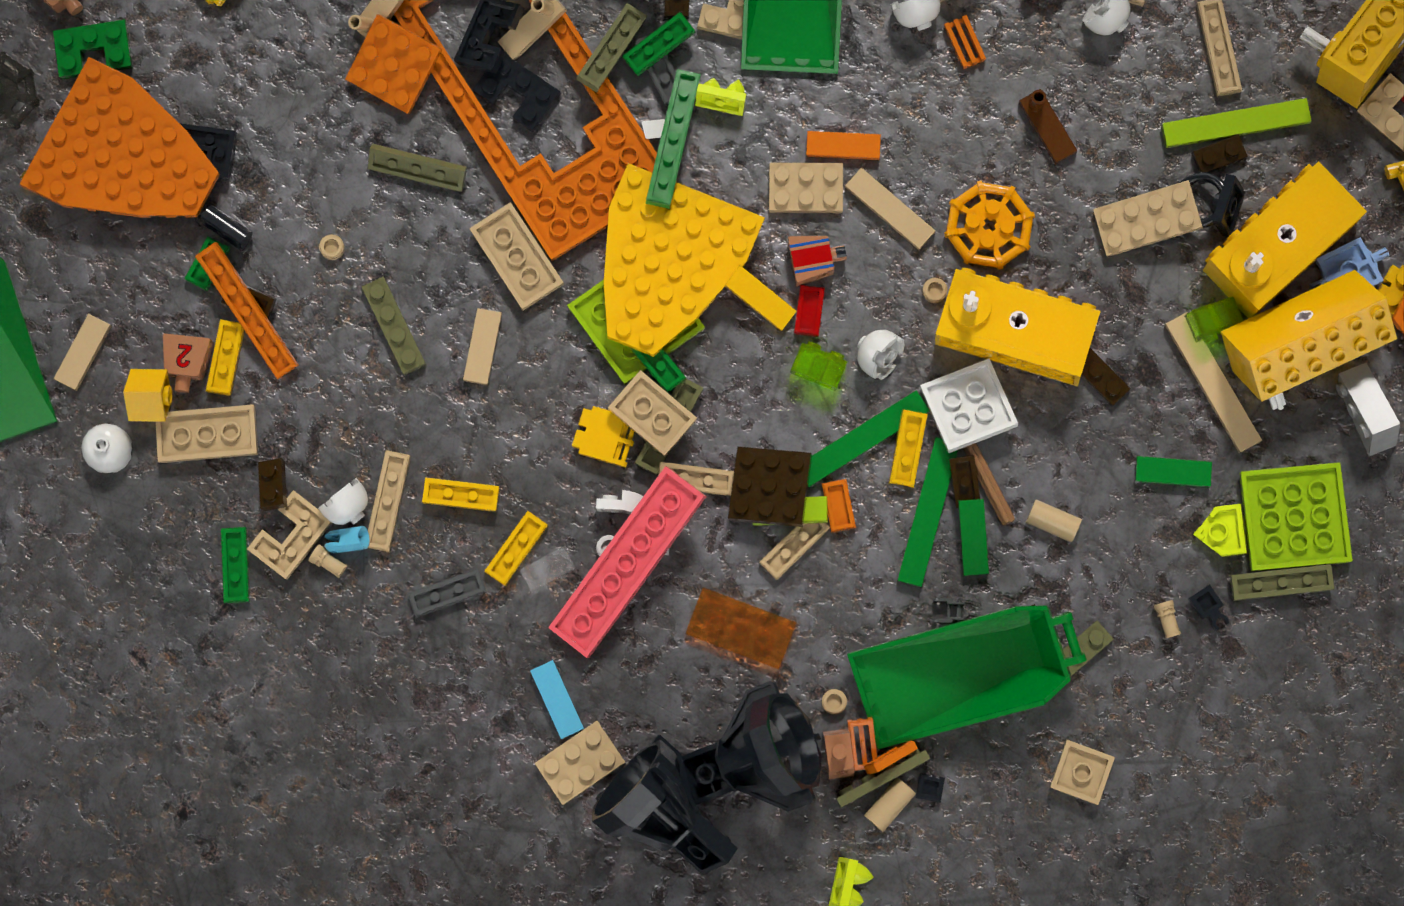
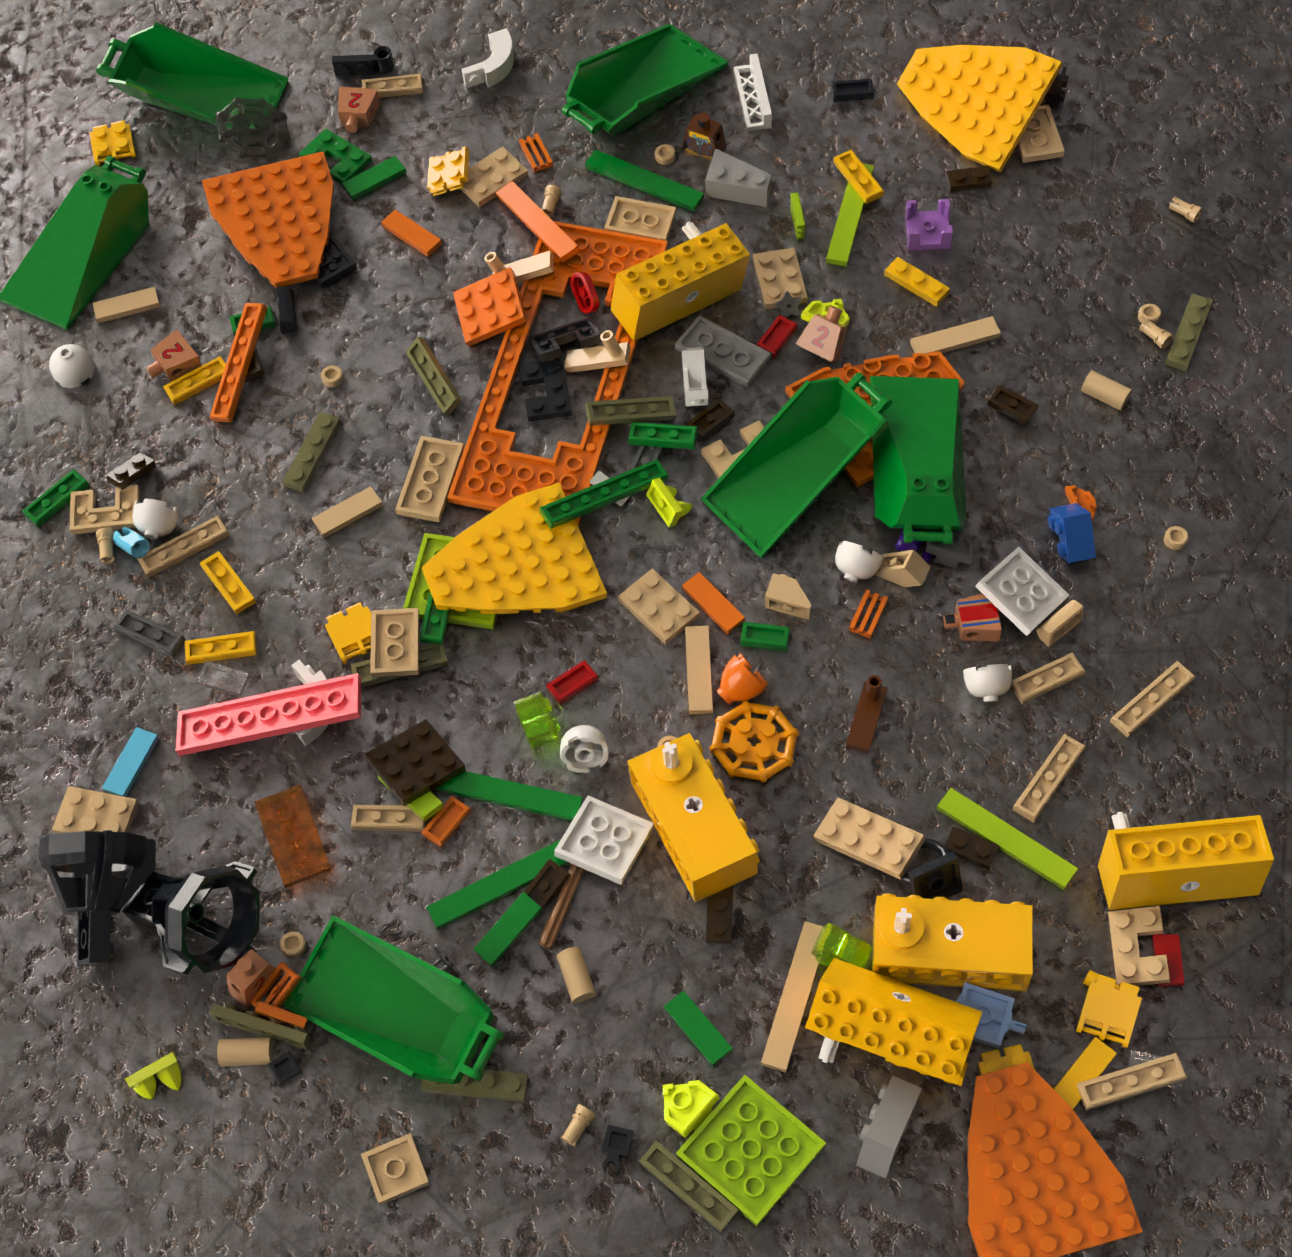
camera: 45 degrees right, 20 degrees down
yellow head [123,369,172,422] -> none
tan plate [156,405,258,463] -> none
tan tile [658,462,734,496] -> none
yellow tile [725,265,796,331] -> none
torso [788,236,847,287] -> none
yellow tile [888,410,928,488] -> none
none -> green tile [342,156,406,201]
none -> orange tile [381,209,442,257]
none -> orange piece [717,653,769,705]
none -> green tile [740,622,790,652]
none -> tan slope [765,573,811,620]

